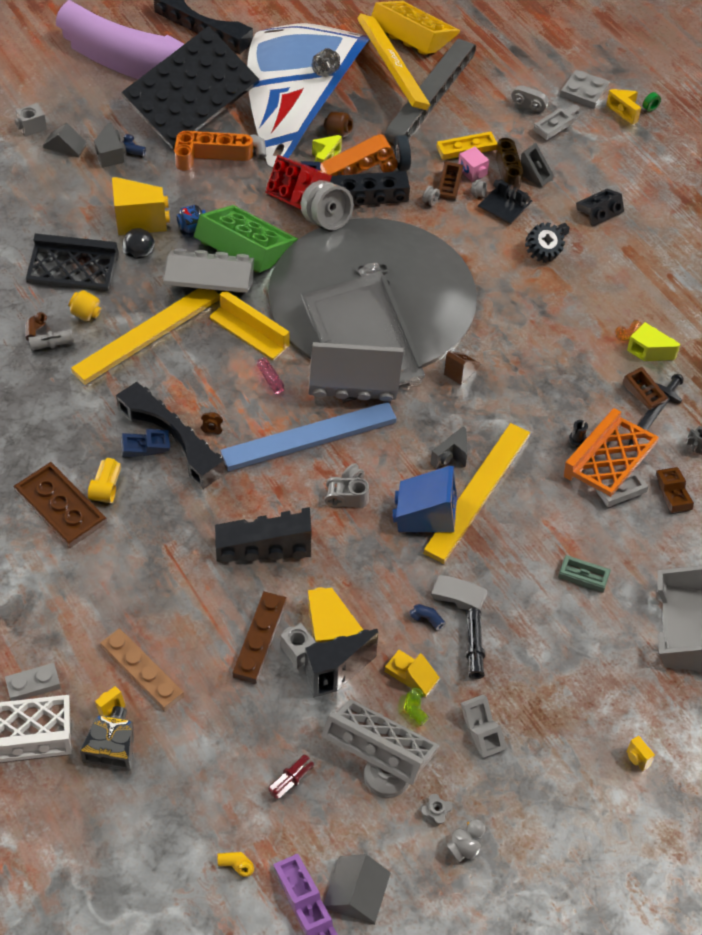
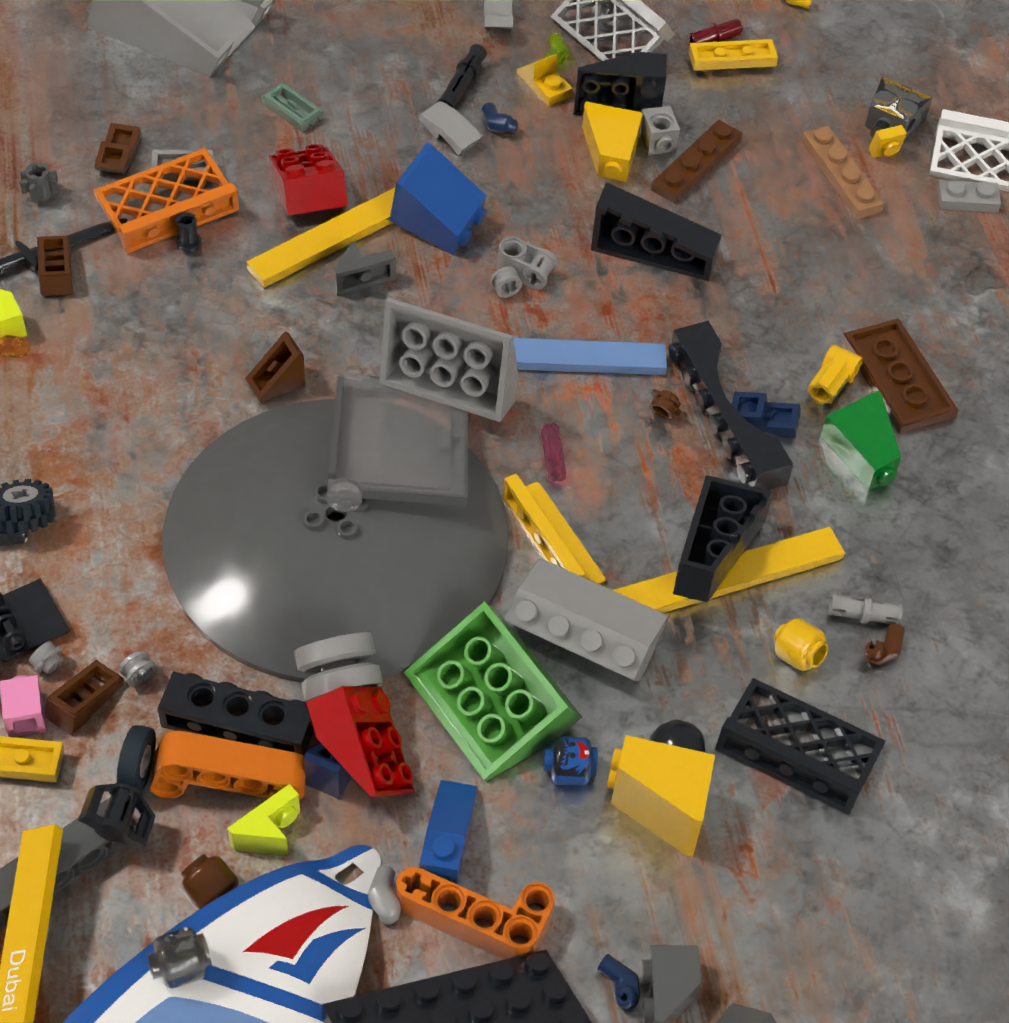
camera: 160 degrees left, 0 degrees up
none -> black piece [78,783,156,851]
none -> red slope [268,144,348,216]
none -> blue slope [419,780,478,885]
none -> black wedge [673,475,773,603]
none -> yellow plate [688,39,778,71]
none -> green slope [820,391,901,490]

